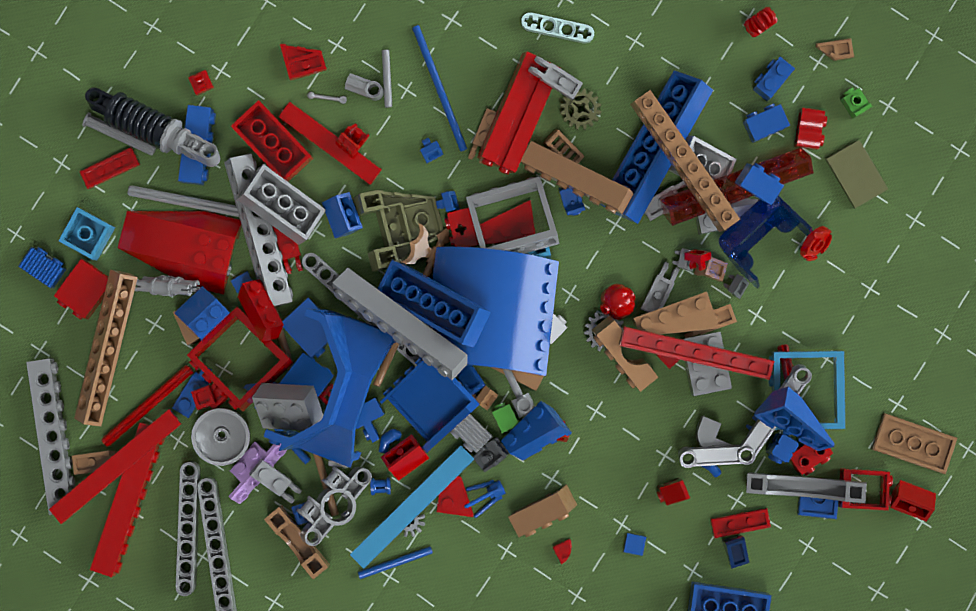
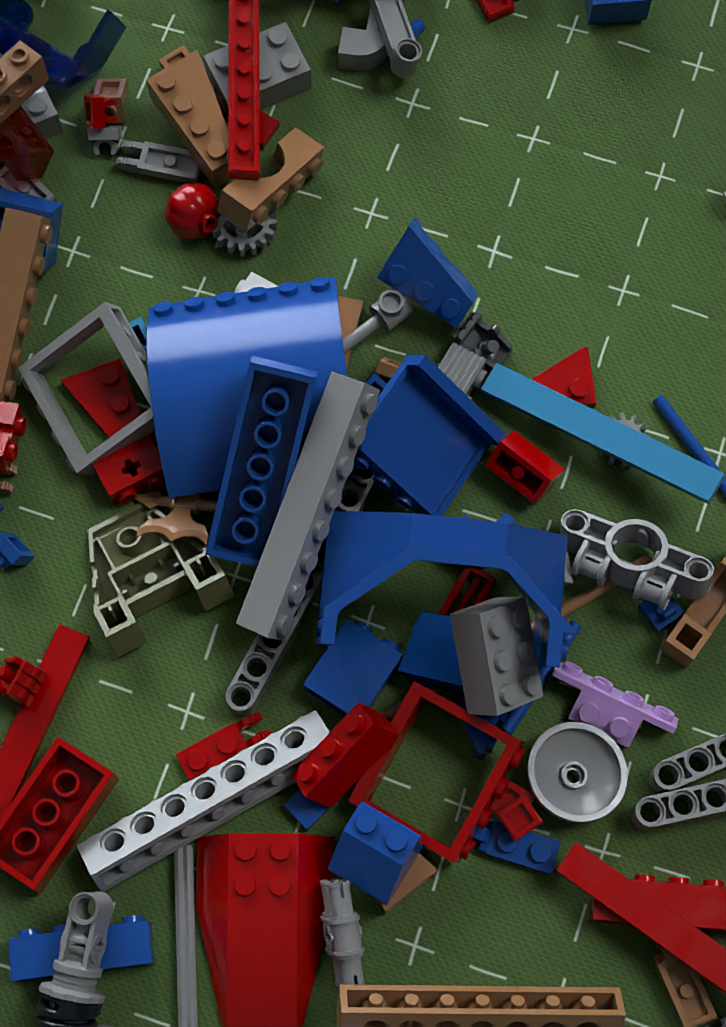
camera: 100 degrees left, 15 degrees down
red axle [101,365,193,447] -> none
light grey brick [237,164,326,245] -> none
light grey hinge [249,459,302,503] -> none
blue brick [322,192,363,238] -> none
blue bush [370,477,391,495] -> none
blue arm [378,429,402,453] -> none
blue tile [436,191,460,212] -> none
blue plant [464,480,506,518] -> none
bright green brick [492,402,519,433] -> none
medium nougat wedge [508,485,577,537] -> none
red tile [553,538,572,564] -> none
blue bracket [559,187,585,215] -> none
blue tile [623,533,646,556] -> none
red slope [656,478,690,506] -> none
dark grey tile [724,274,749,299] -> none

